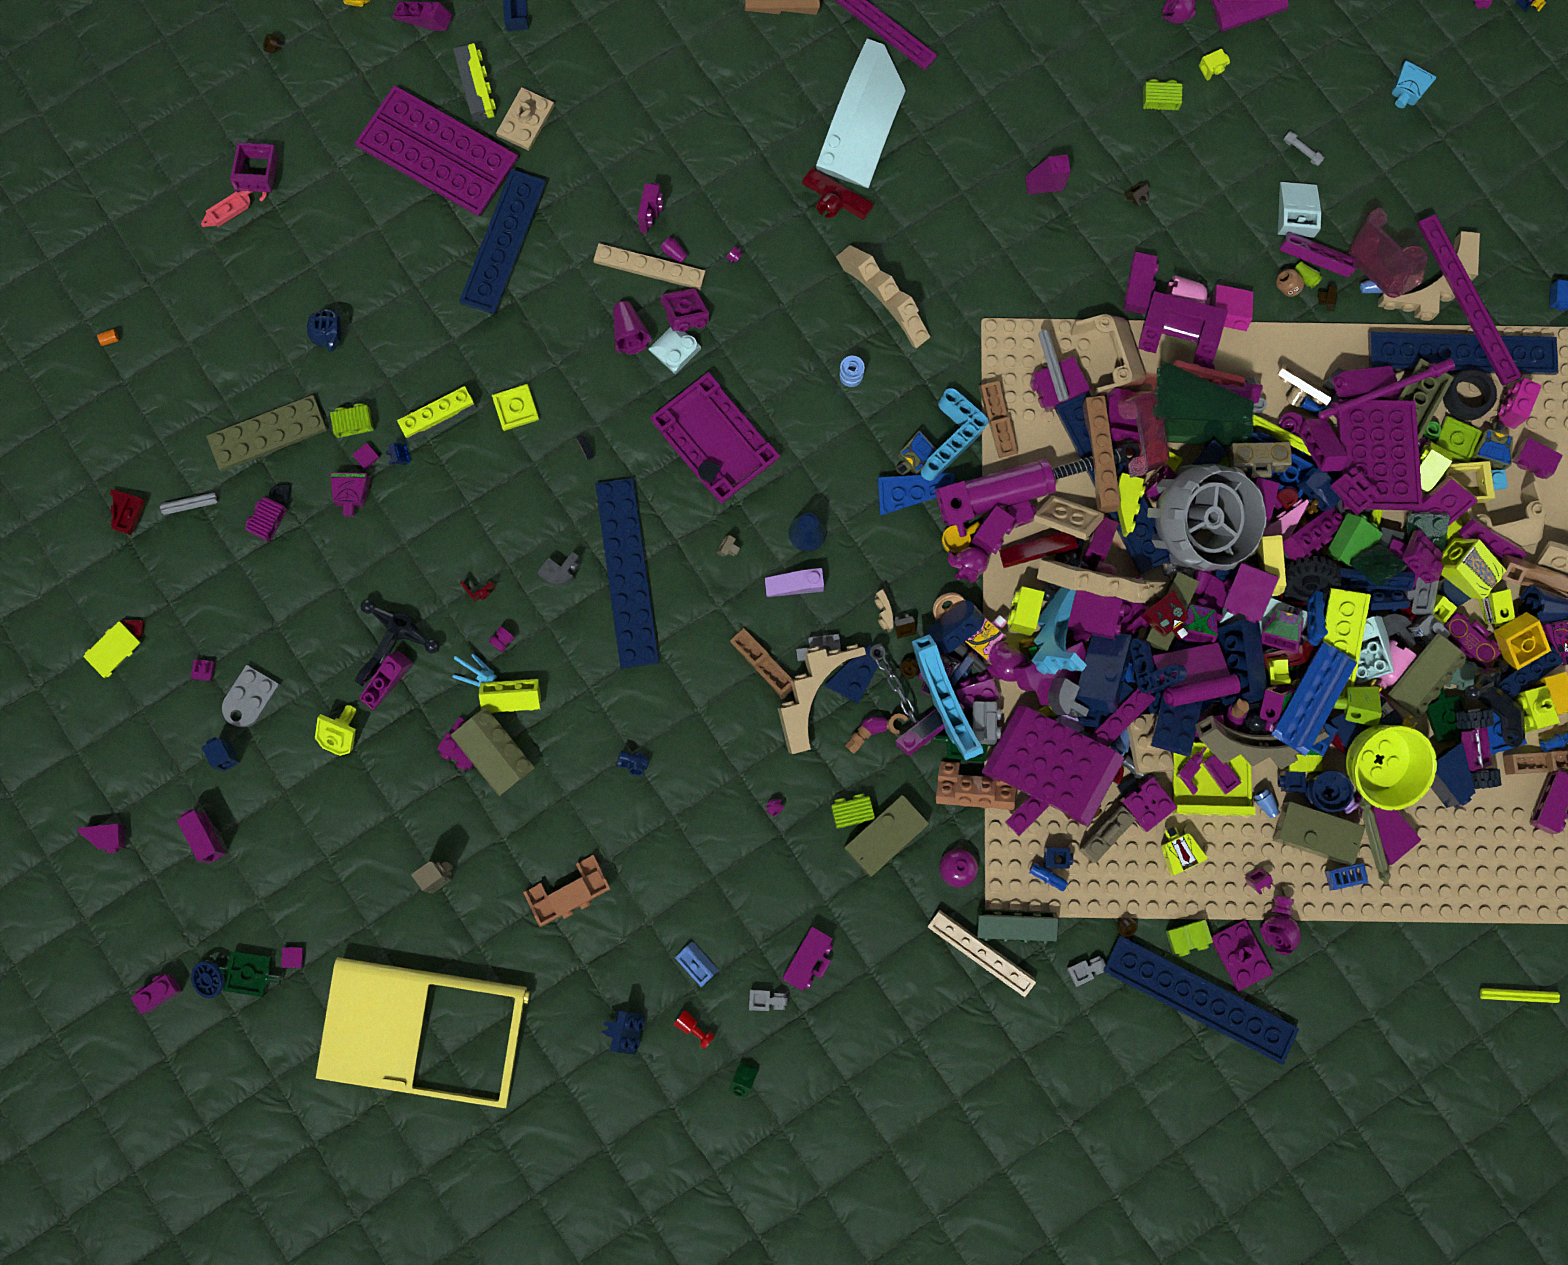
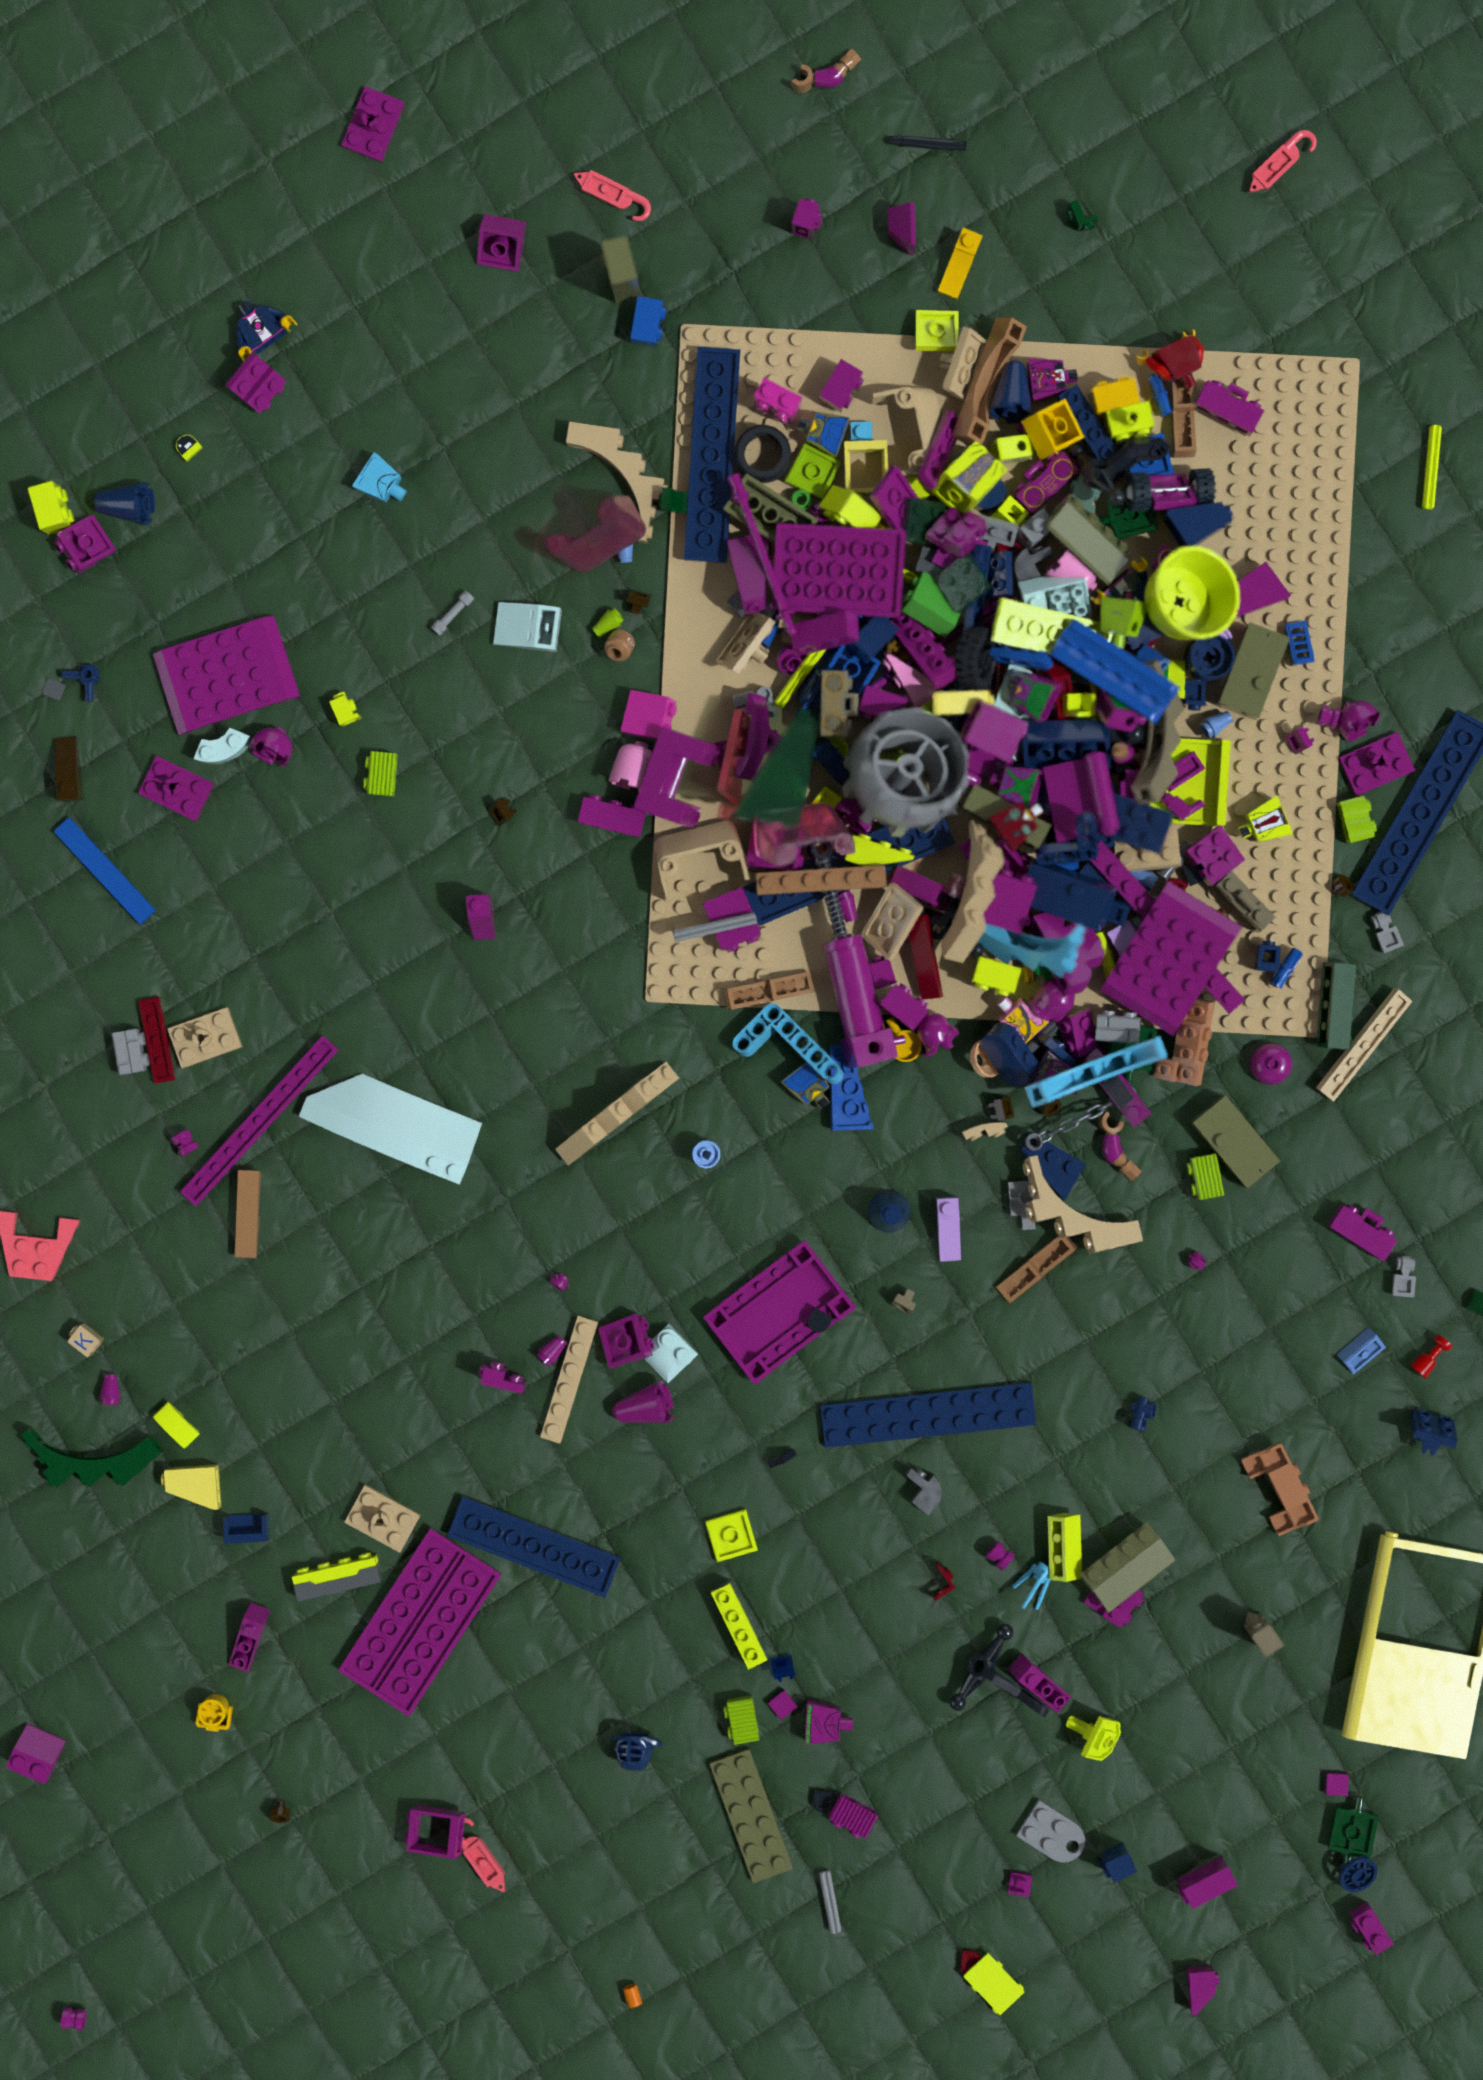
camera: 80 degrees left, 10 degrees up
dark red wing [110,489,146,536] -> none
dark red plate [802,168,874,220] -> none
flat silver brick [1048,678,1089,718] -> none
dark red tile [1276,486,1299,510] -> none
magenta fence [1280,232,1357,278] -> none
magenta plate [1330,467,1382,515] -> none
olive wheel [1359,796,1391,885] -> none
magenta plate [1417,214,1522,386] -> none
none -> dark green bracket [658,487,688,514]
none -> magenta cone [837,890,857,922]

